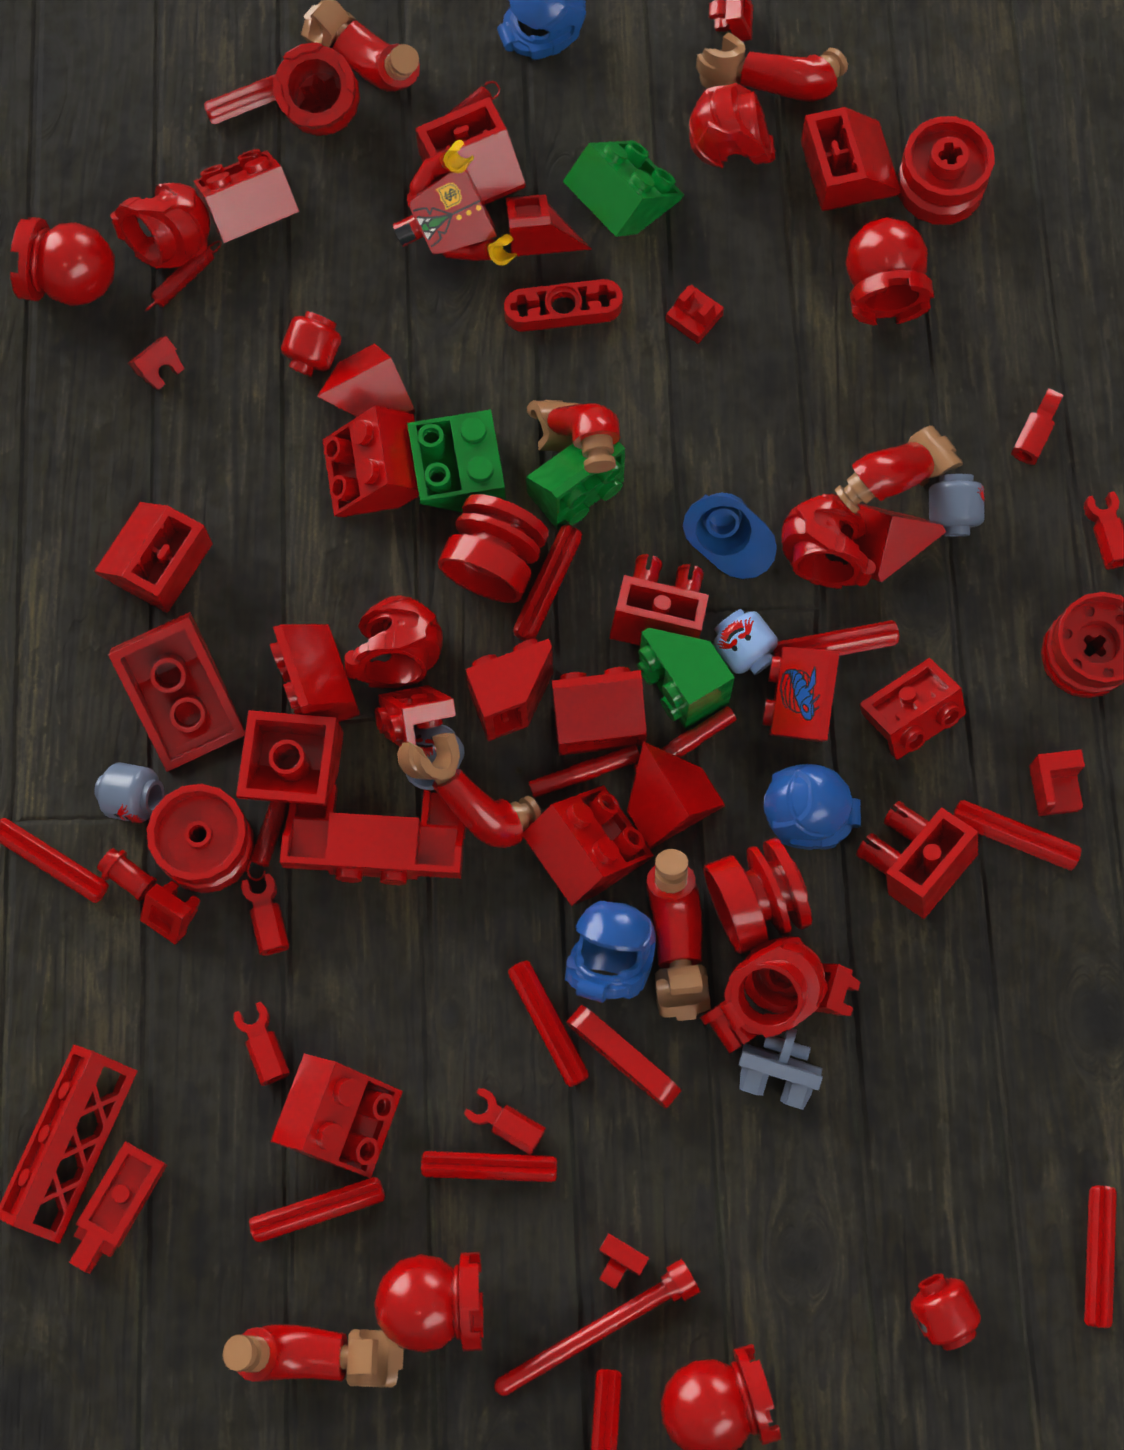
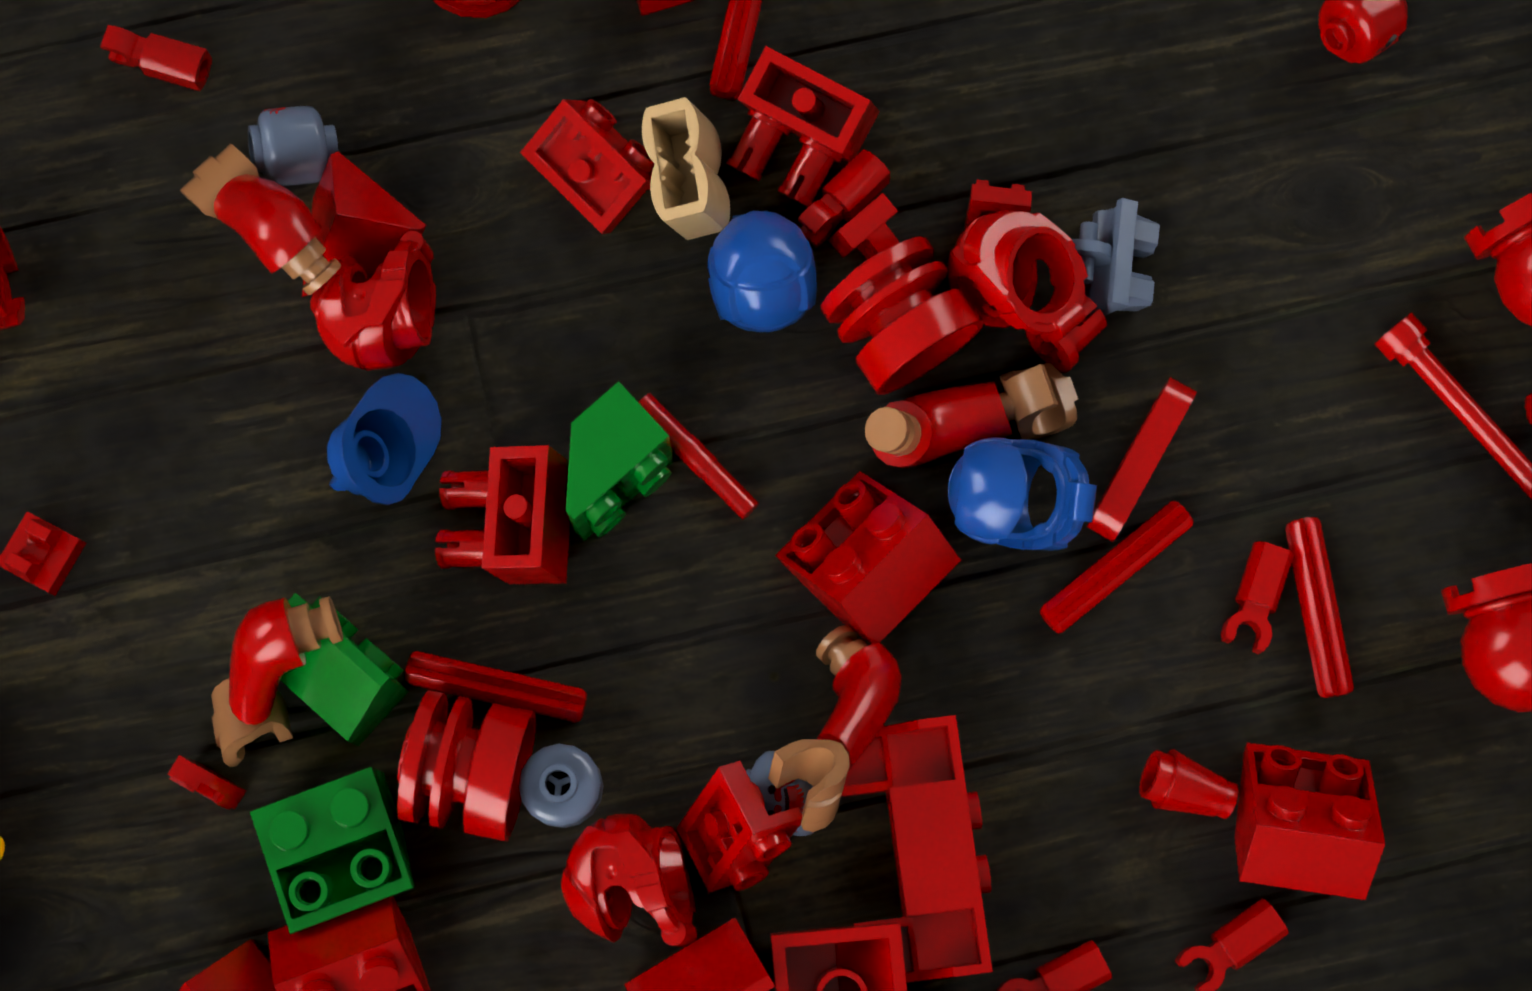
camera: 105 degrees left, 5 degrees up
red axle [249,1177,385,1242] -> none
red slope [465,638,553,741] -> none
red beam [504,279,623,332] -> none
red piece [528,744,640,798] -> none
red slope [552,667,647,756] -> none
red tile [599,1233,649,1289] -> none
red slope [627,741,725,849] -> none
light blue head [714,609,778,675] -> none
red slope [762,647,840,743] -> none
red axle [772,620,900,657] -> none
none -> red tile [167,755,247,810]
none -> sand blue head [519,743,604,828]
none -> tan brick [642,97,730,240]
none -> red bar [798,149,890,248]
none -> red tile [828,193,900,259]
none -> red cone [1139,749,1239,819]

